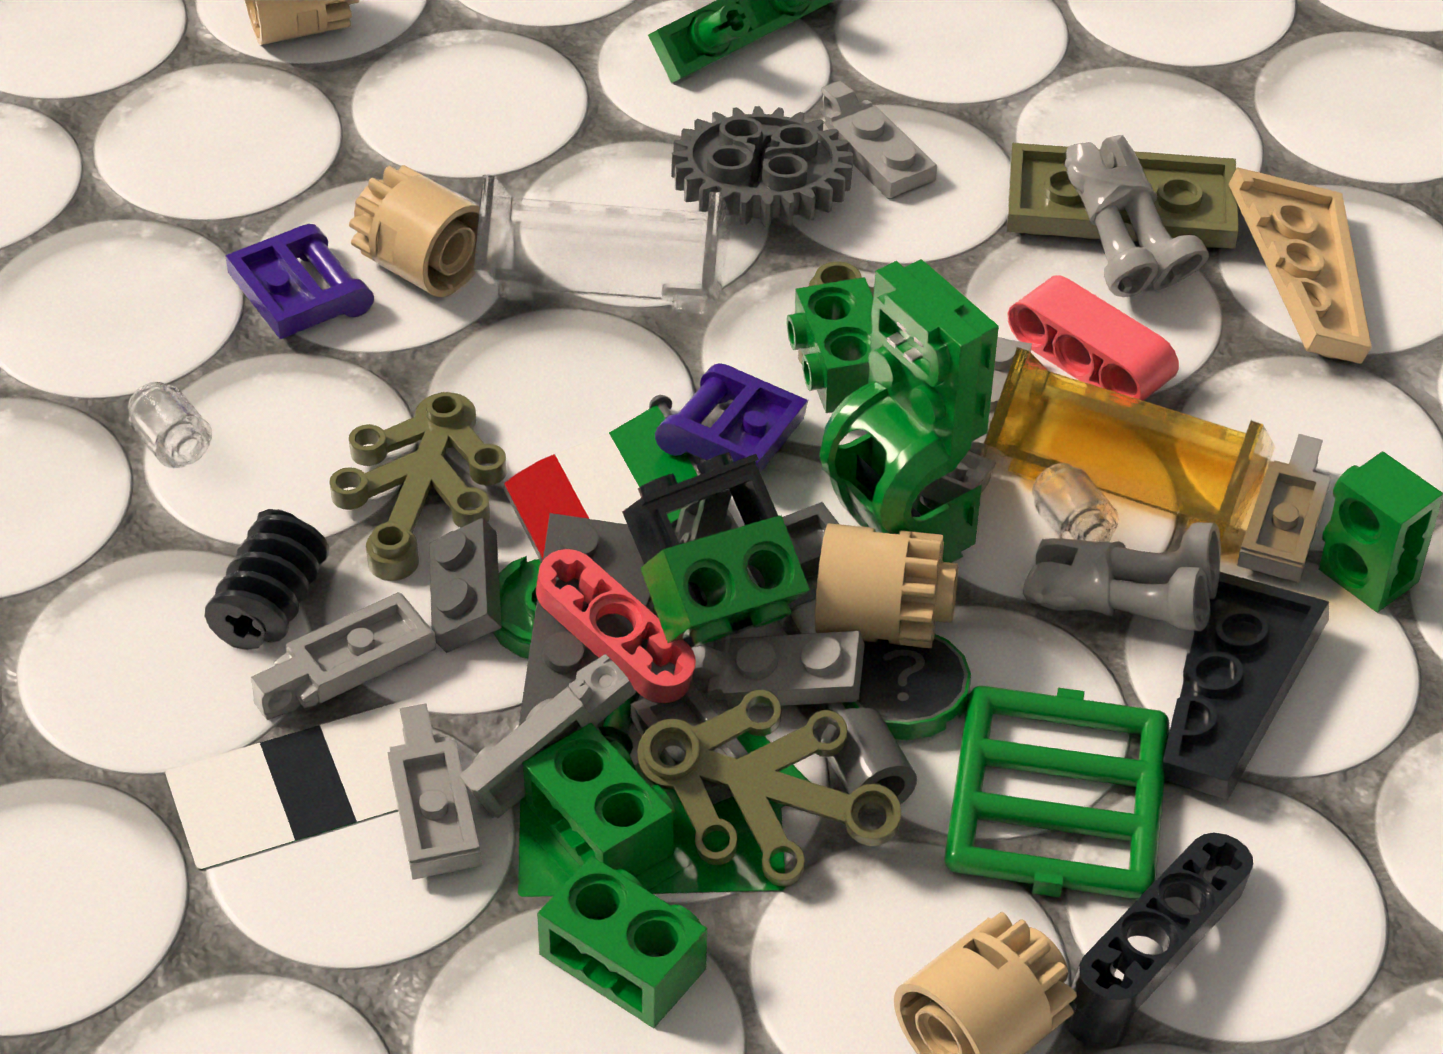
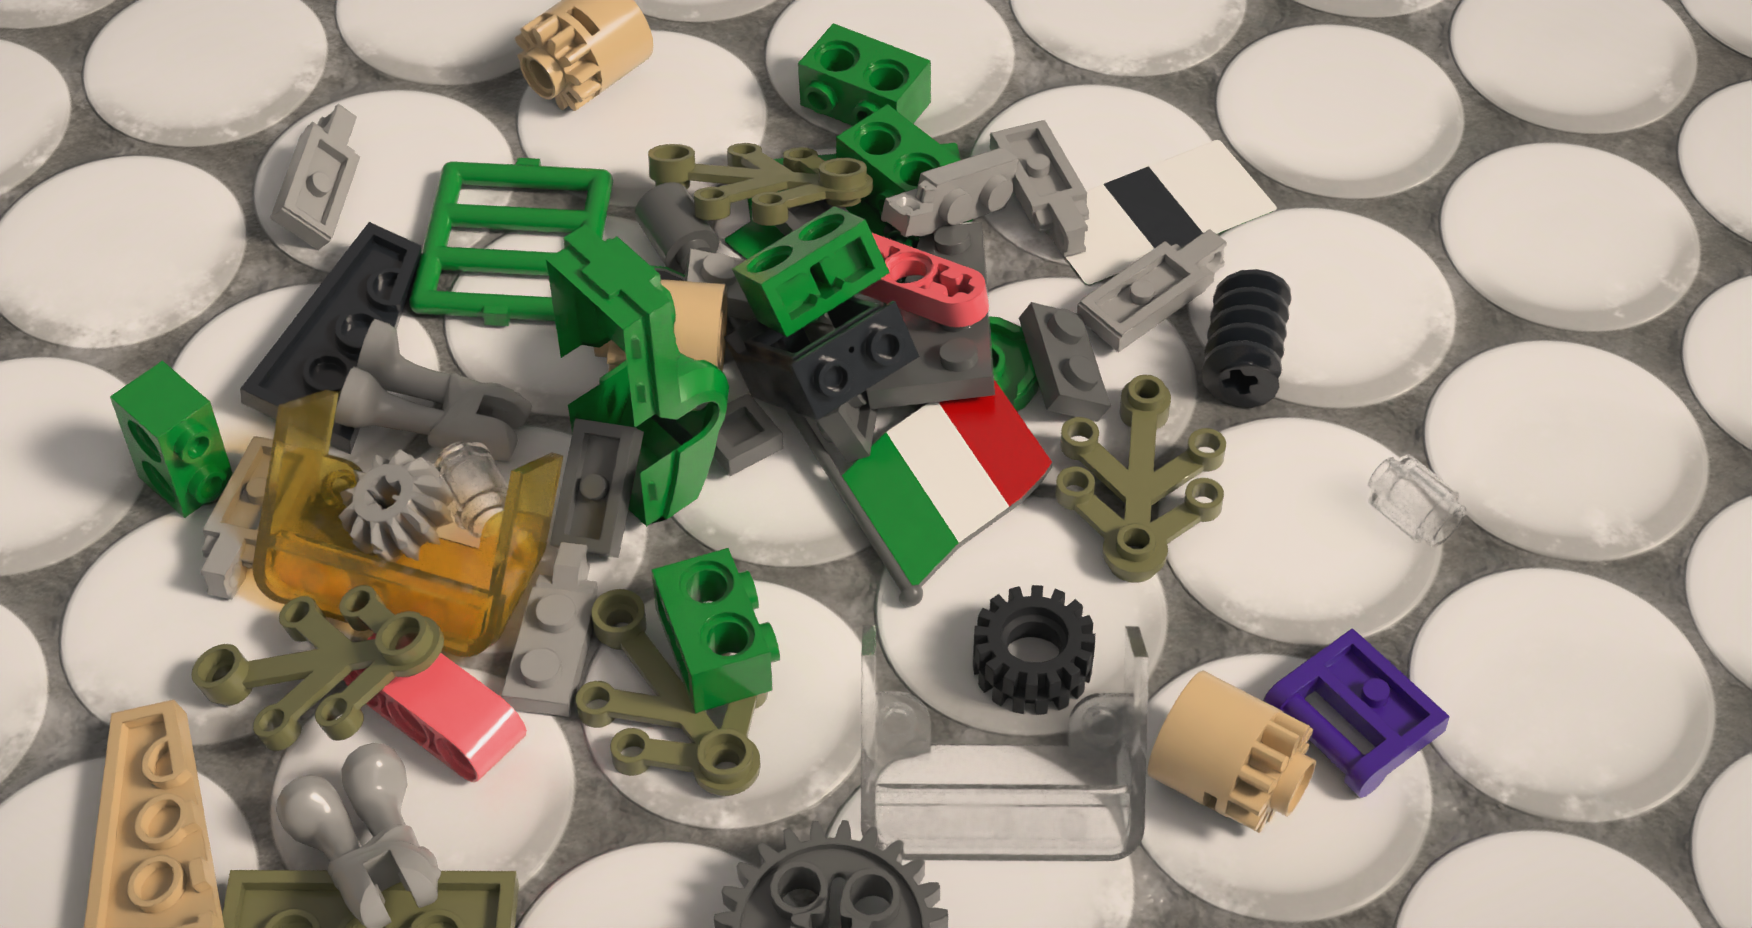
camera: 175 degrees right, 5 degrees up
dark purple plate [655,363,808,473] -> none
black beam [1068,833,1253,1046] -> none
none -> olive plant [191,585,444,751]
none -> light grey hinge [270,104,361,250]
none -> light grey gear [338,449,454,566]
none -> black tyre [973,585,1096,715]

